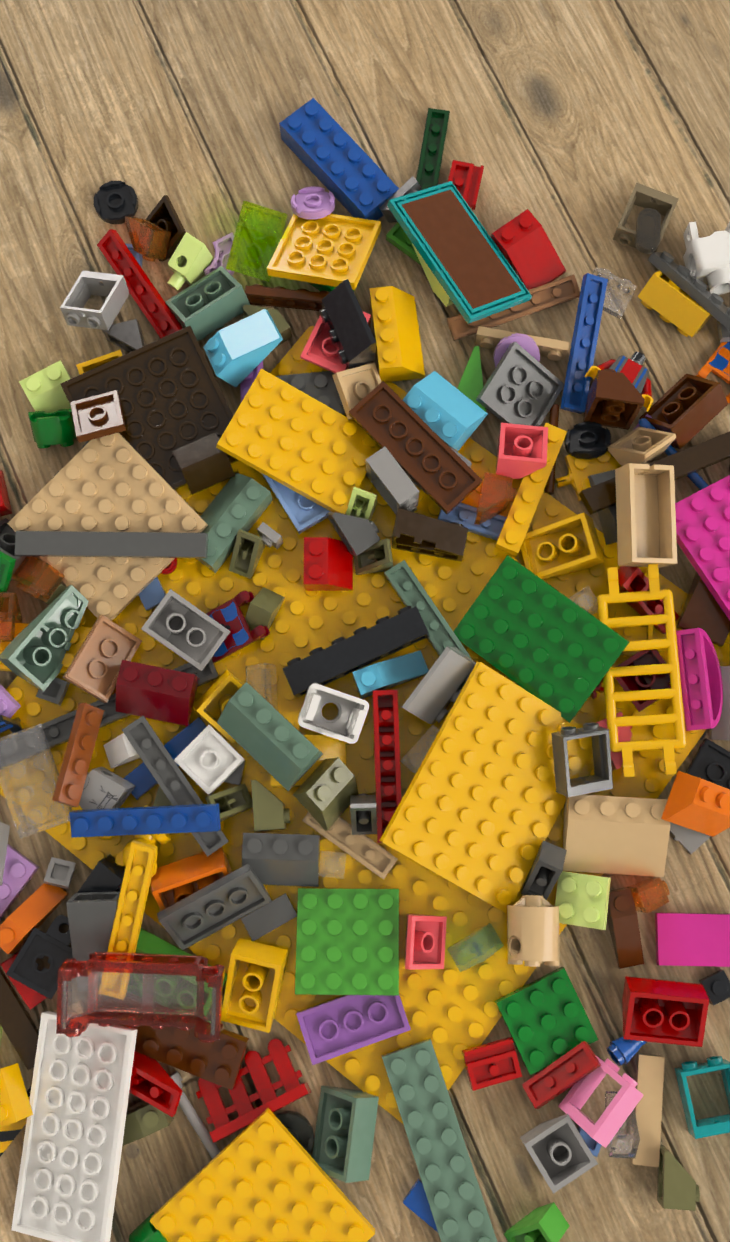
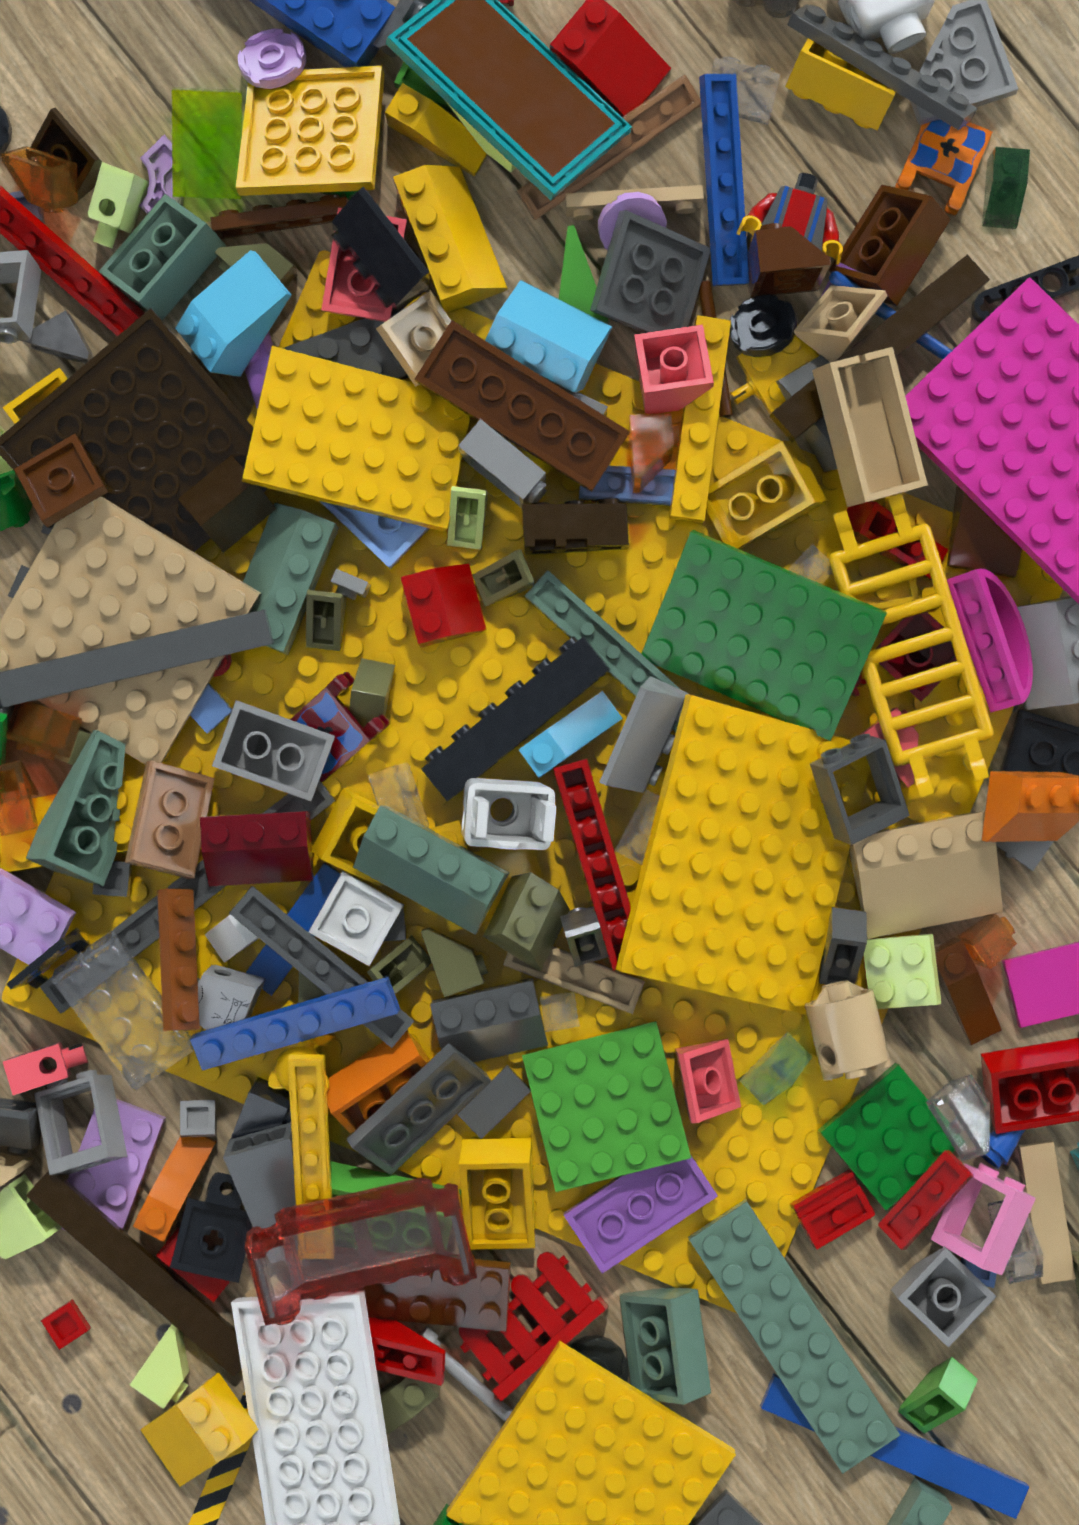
camera: 10 degrees left, 10 degrees up
dark grey slope [326,512,381,556] -> none
none -> yellow slope [385,83,488,177]
none -> clear slope [926,1074,990,1161]

